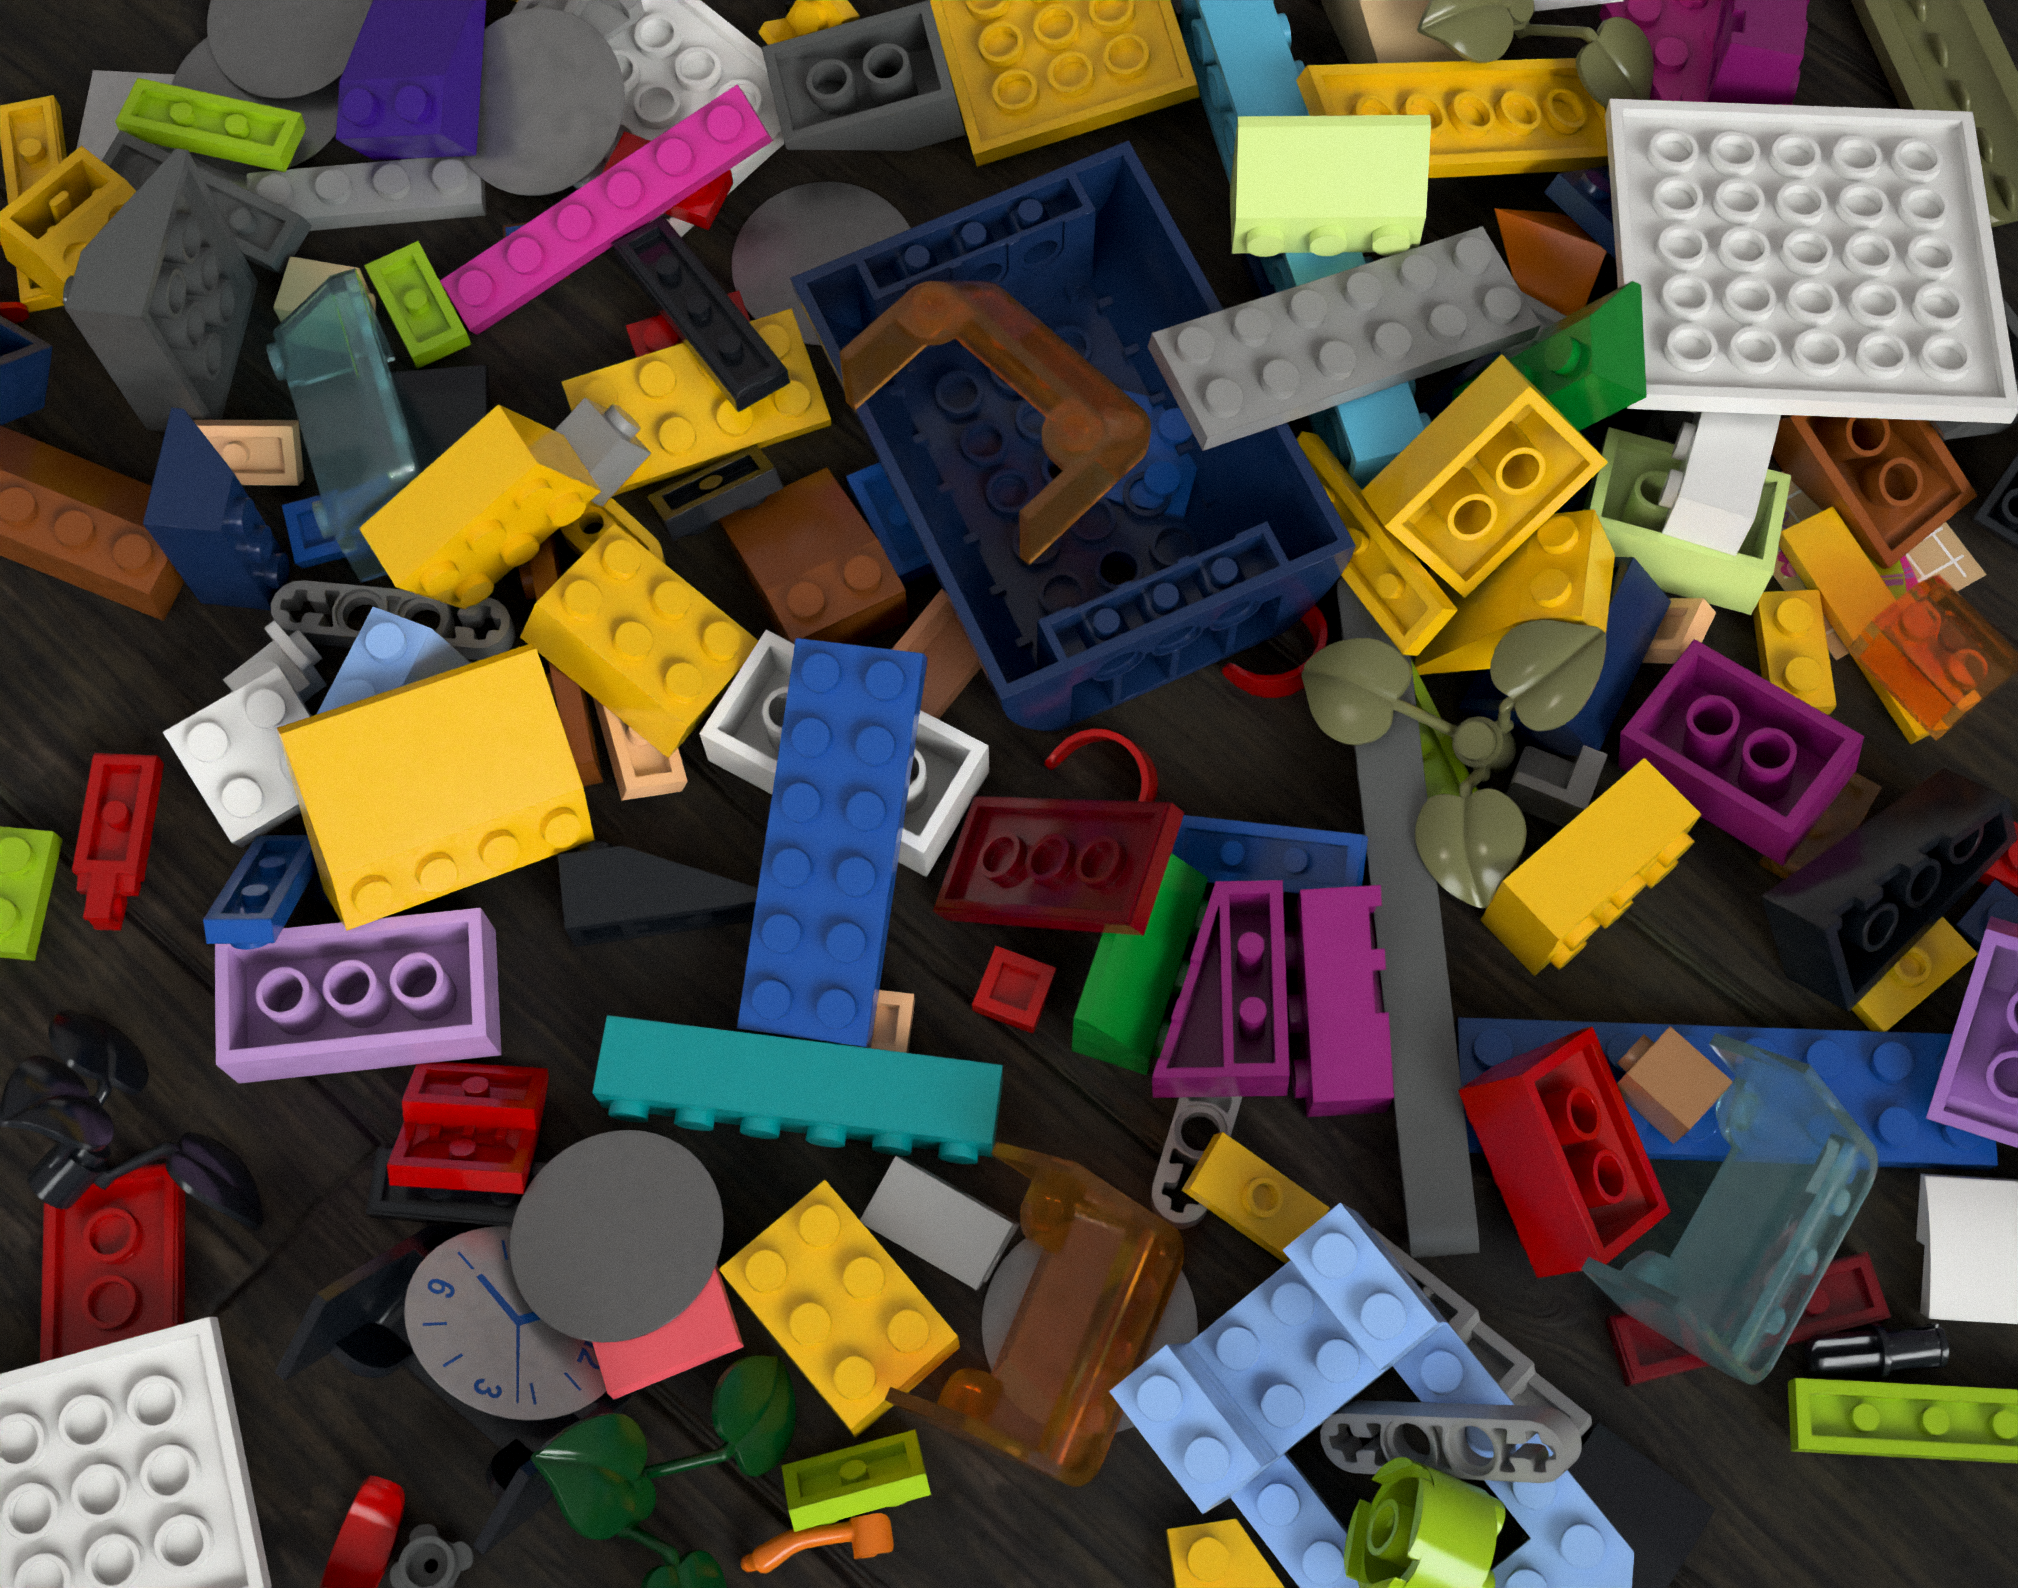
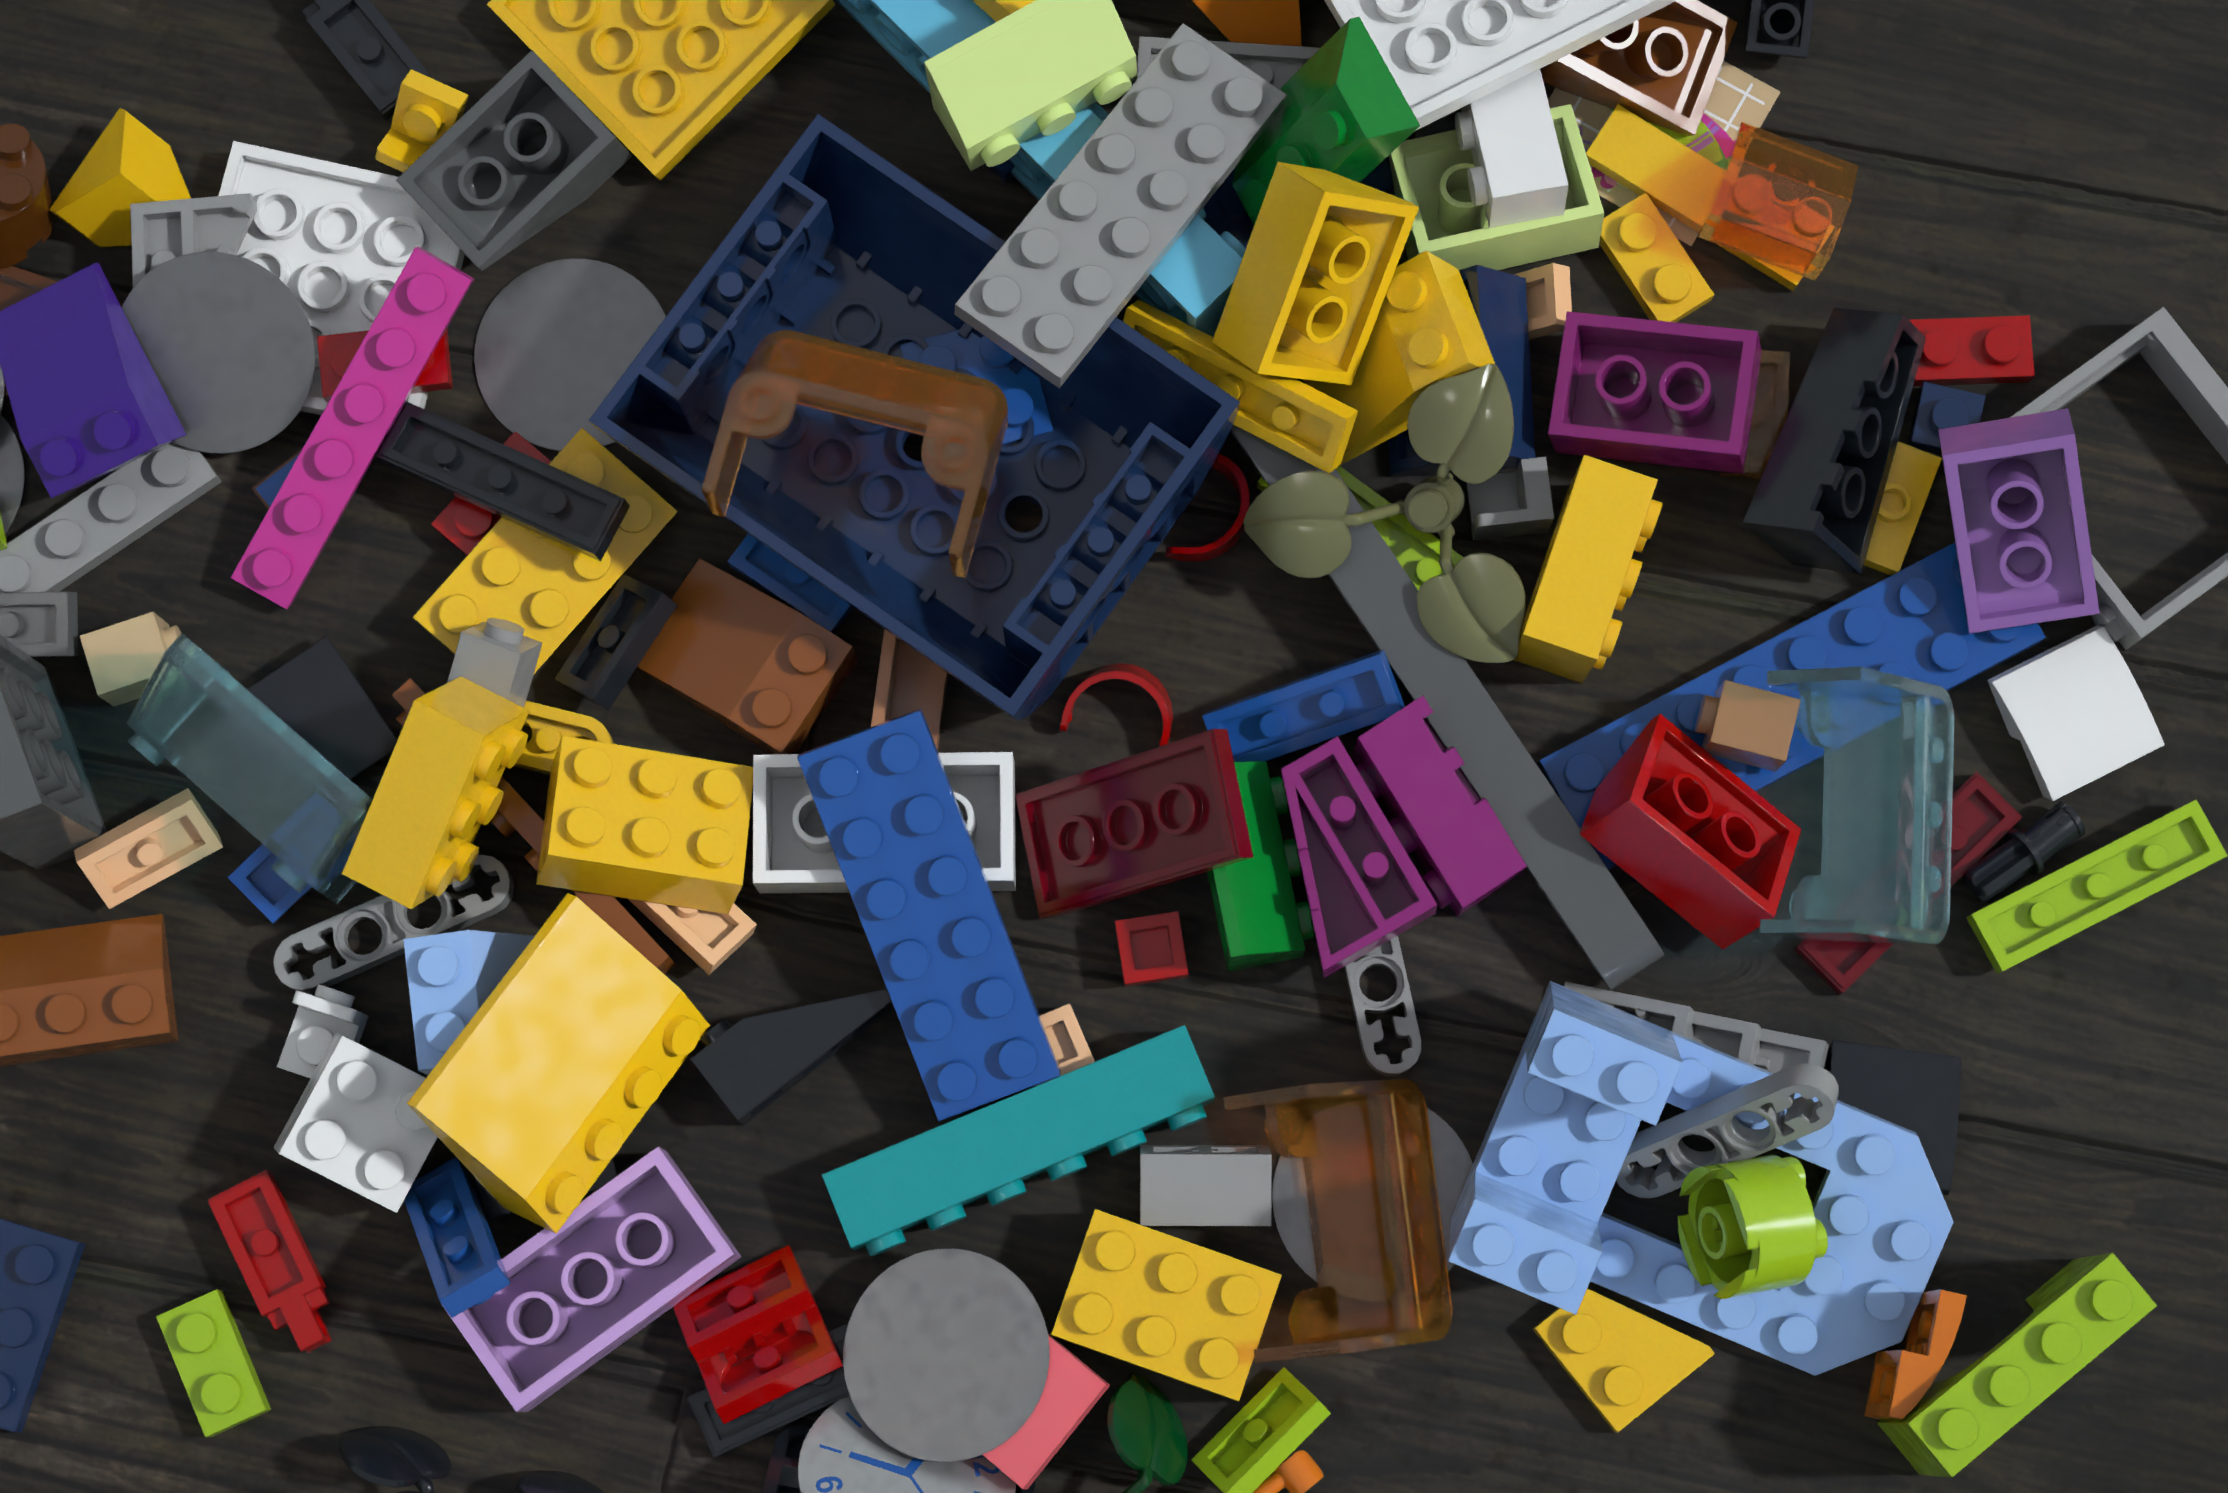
camera: 30 degrees left, 10 degrees up
dark blue slope [143,407,289,610] -> none
lime plate [364,241,471,369] -> none
yellow plate [1182,1132,1330,1264] -> none

